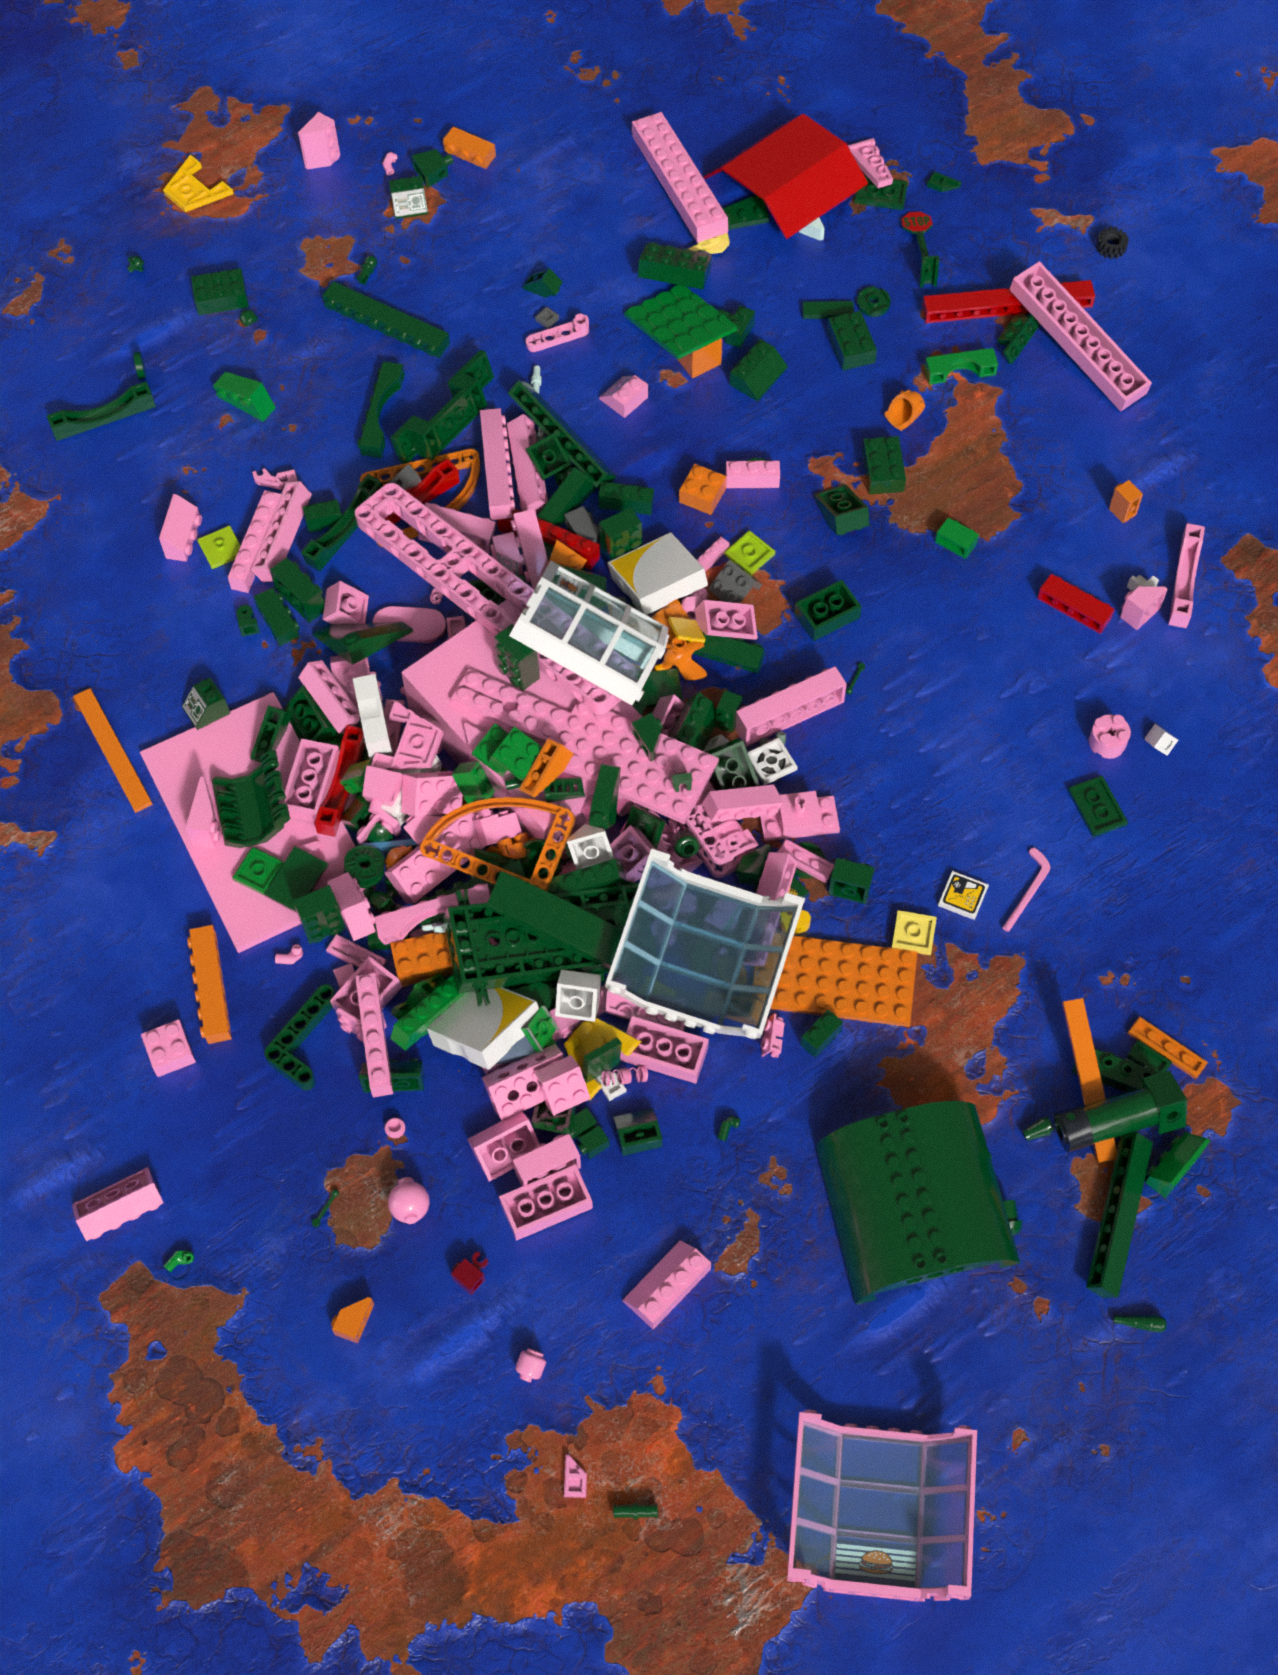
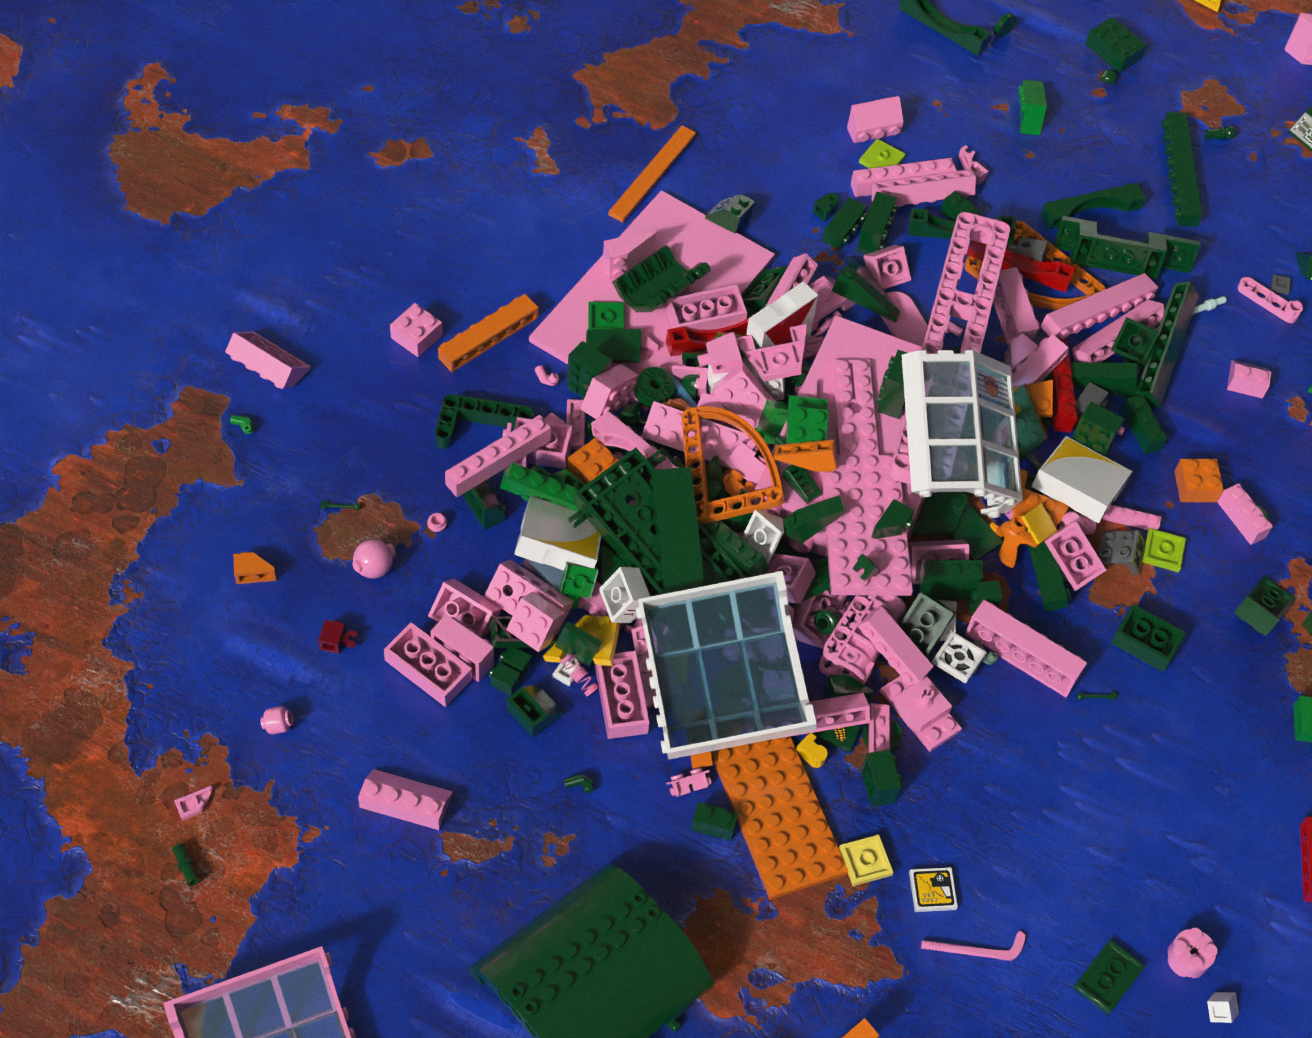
camera: 55 degrees right, 5 degrees down
dark green slope [250,705,293,763] -> none

